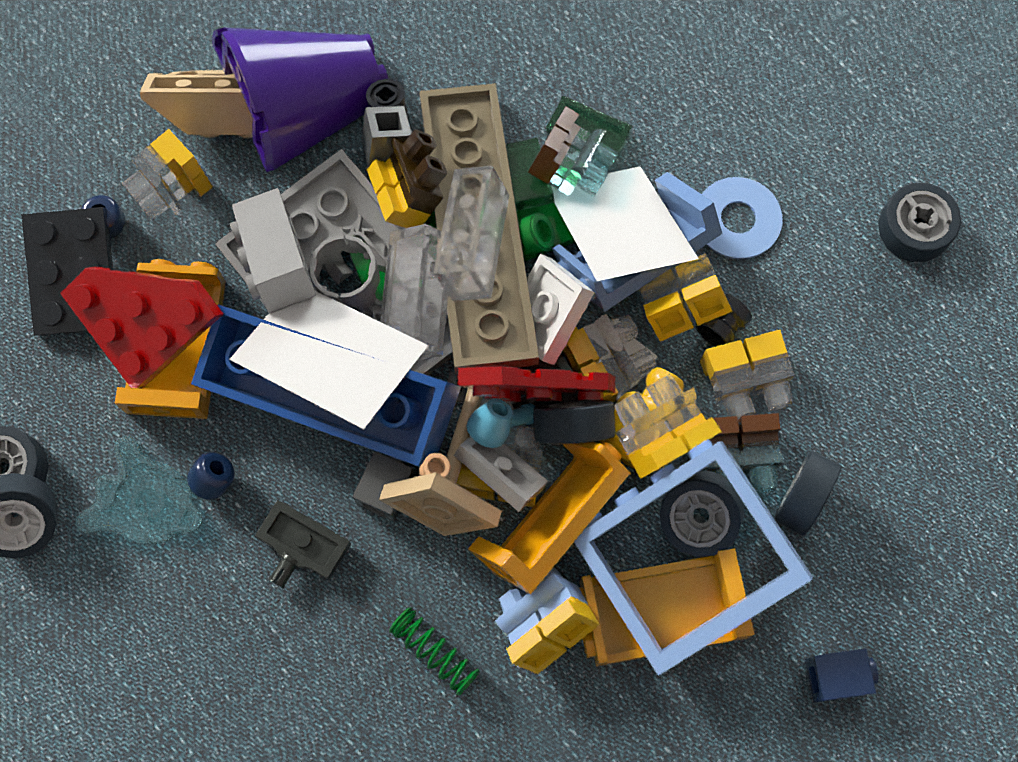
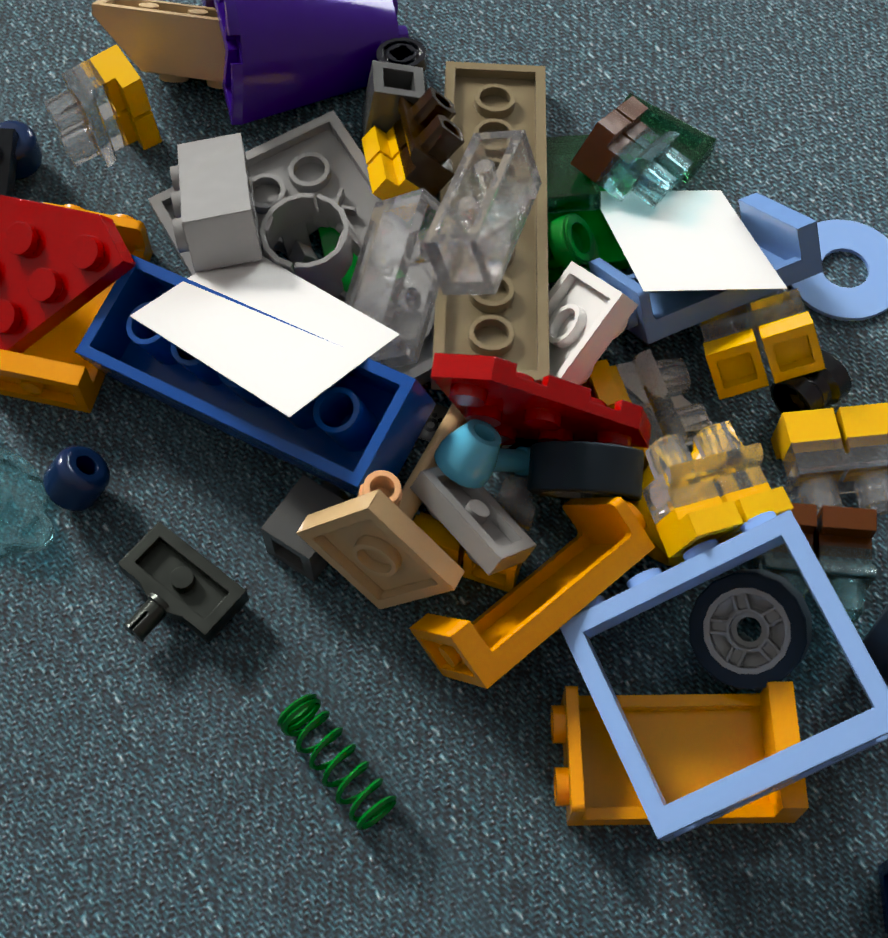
camera: 10 degrees right, 10 degrees down
hips [495,567,600,674] -> none

